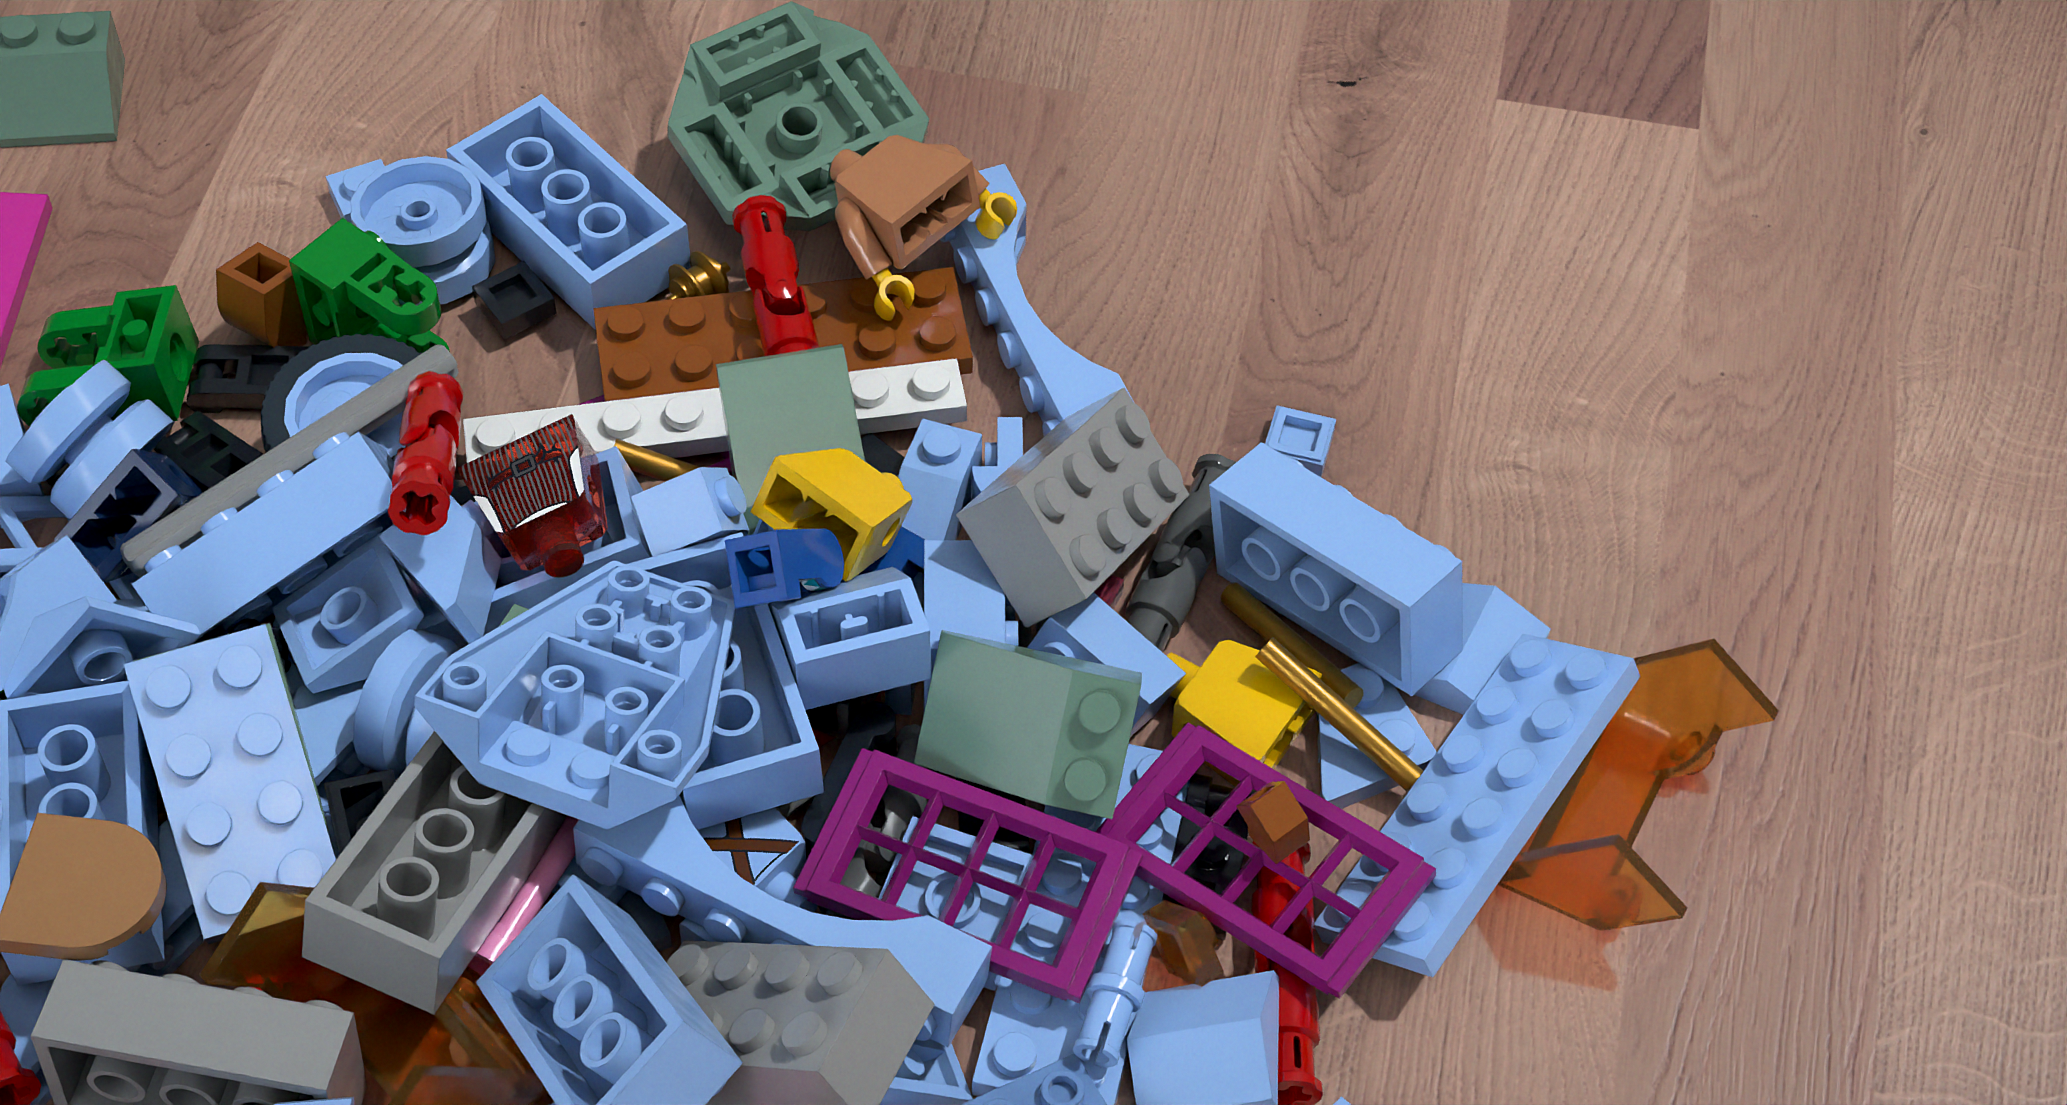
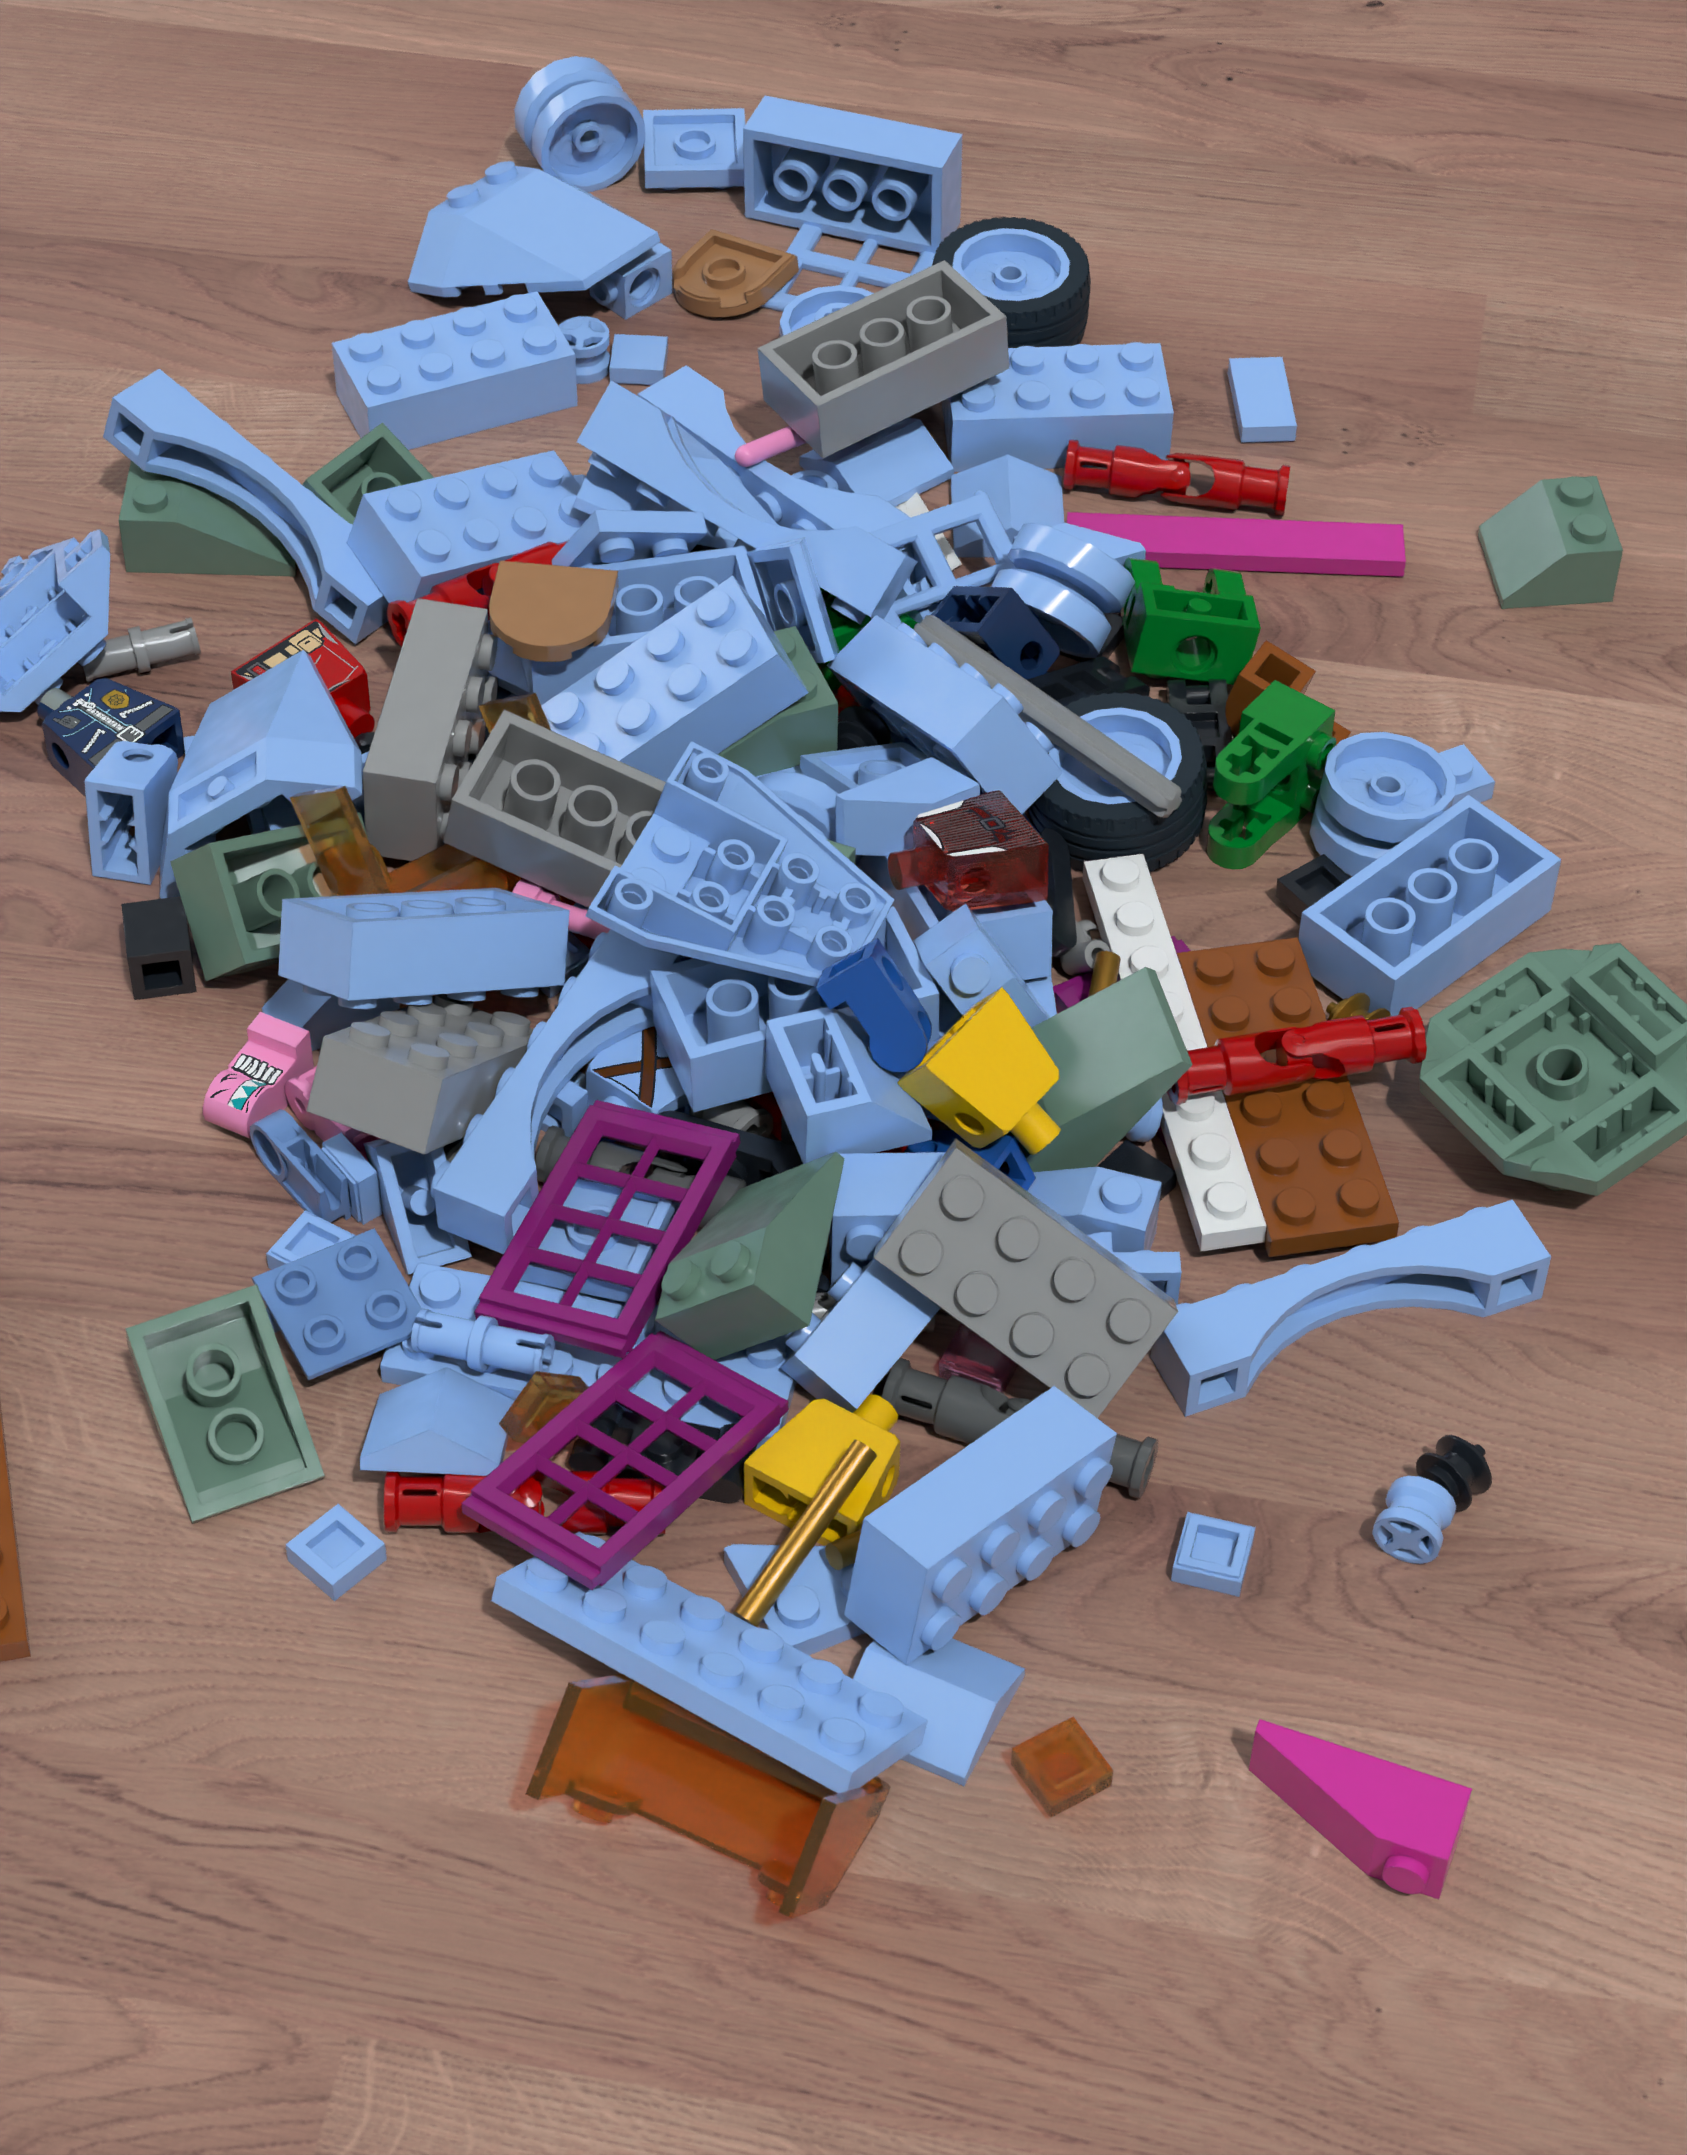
camera: 90 degrees right, 5 degrees down
red piece [388,371,464,535] -> none
nougat torso [830,135,1017,321] -> none
dark orange piece [1236,781,1310,864] -> none
none -> clear orange plate [1011,1717,1113,1818]
none -> dark pink slope [1249,1719,1472,1899]
none -> light blue wheel [1372,1476,1456,1564]
none -> black wheel [1416,1435,1492,1512]

